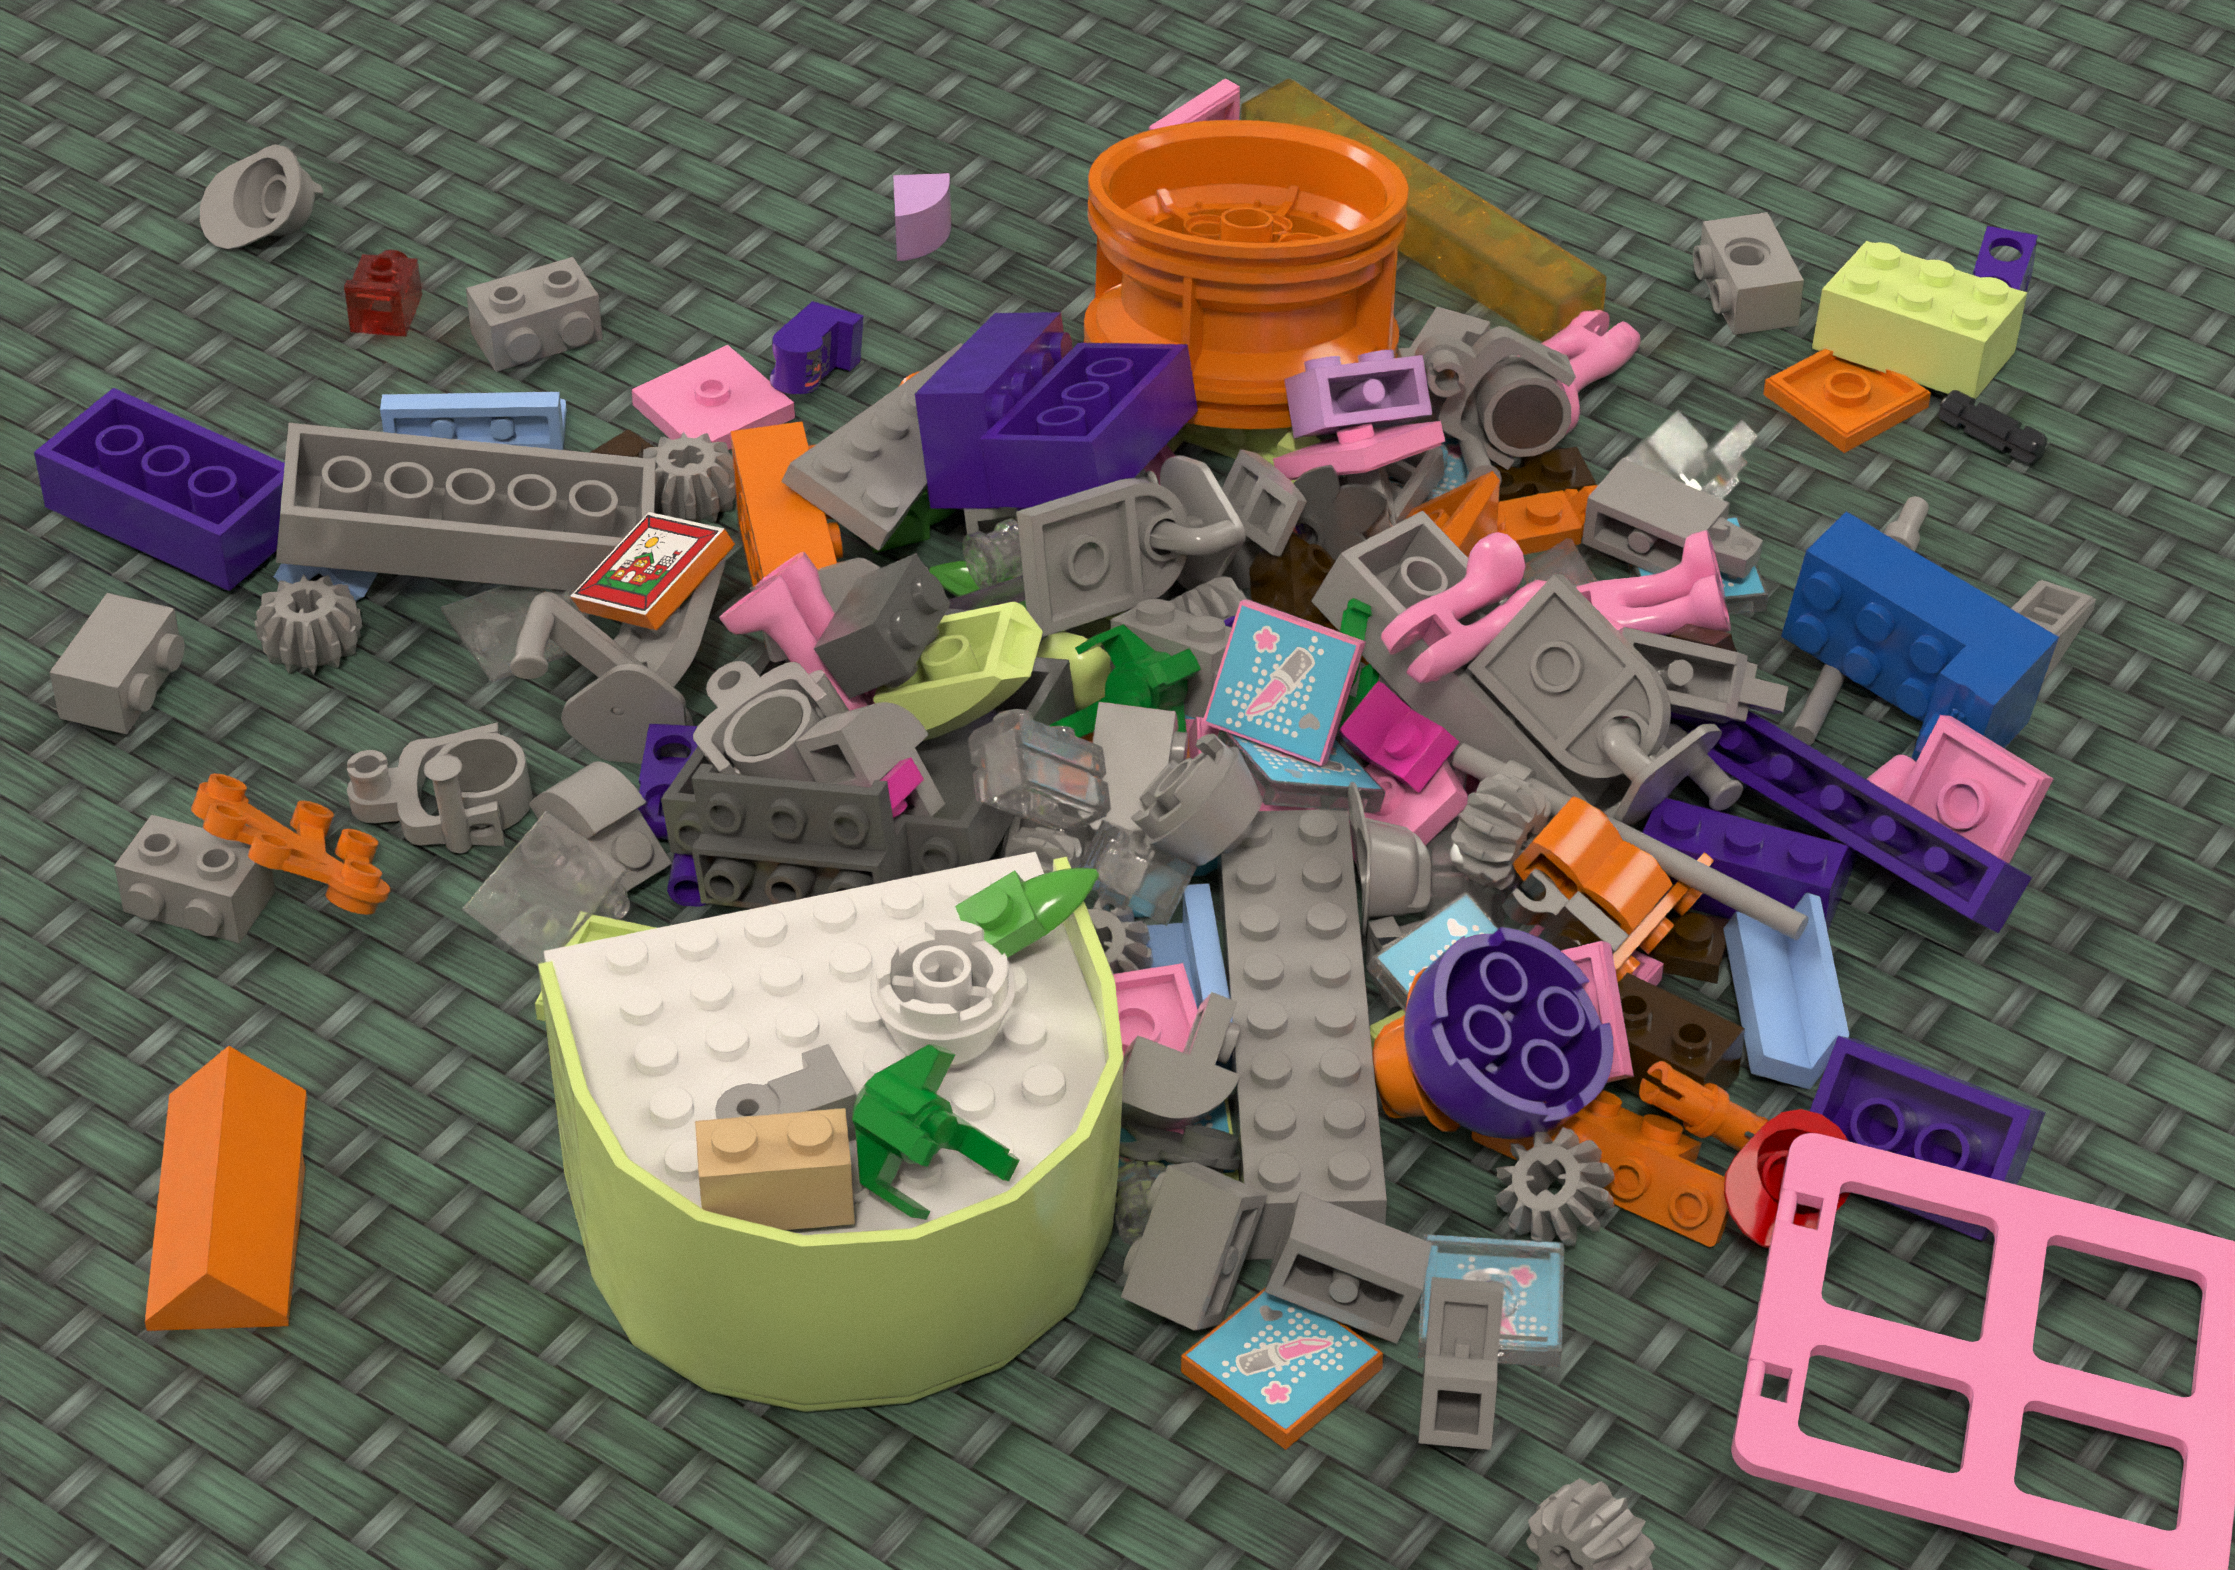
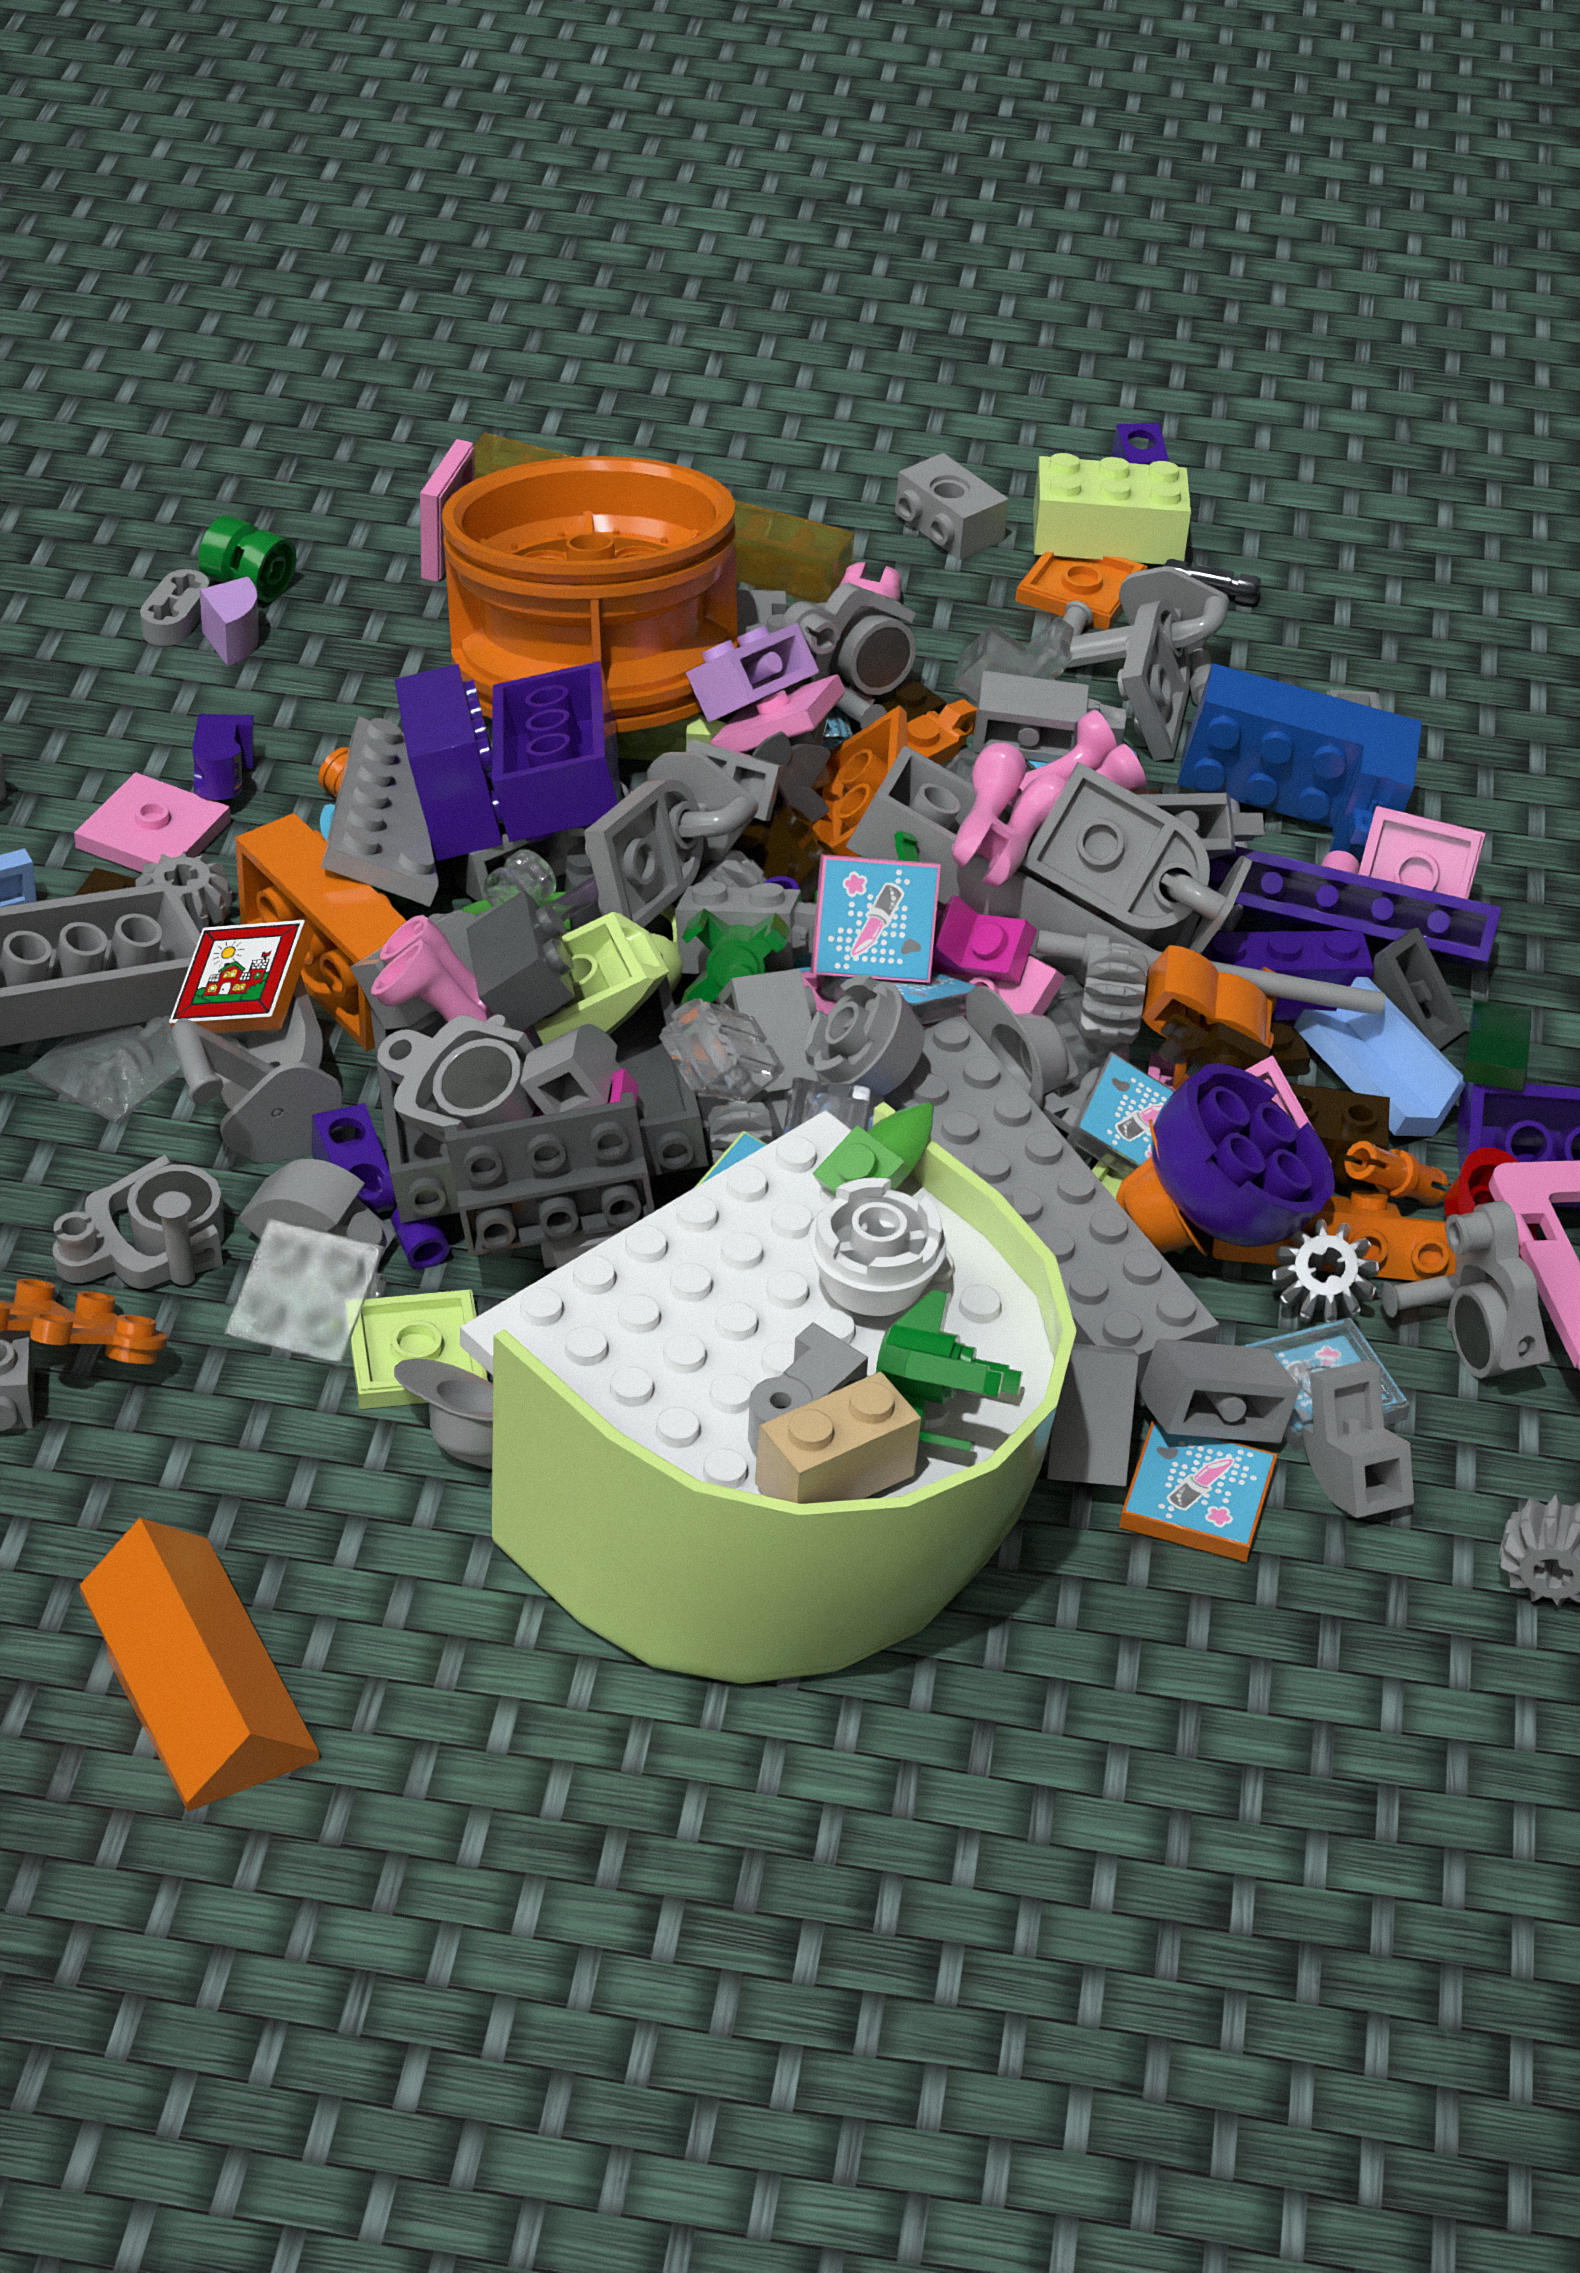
camera: 30 degrees left, 0 degrees up
none -> light grey beam [140,569,210,646]
none -> green wheel [198,514,297,603]
none -> light grey plate [1053,566,1229,761]
none -> dark grey slope [1371,927,1468,1050]
none -> light grey piece [1380,1200,1550,1379]
none -> dark green slope [1463,998,1531,1091]

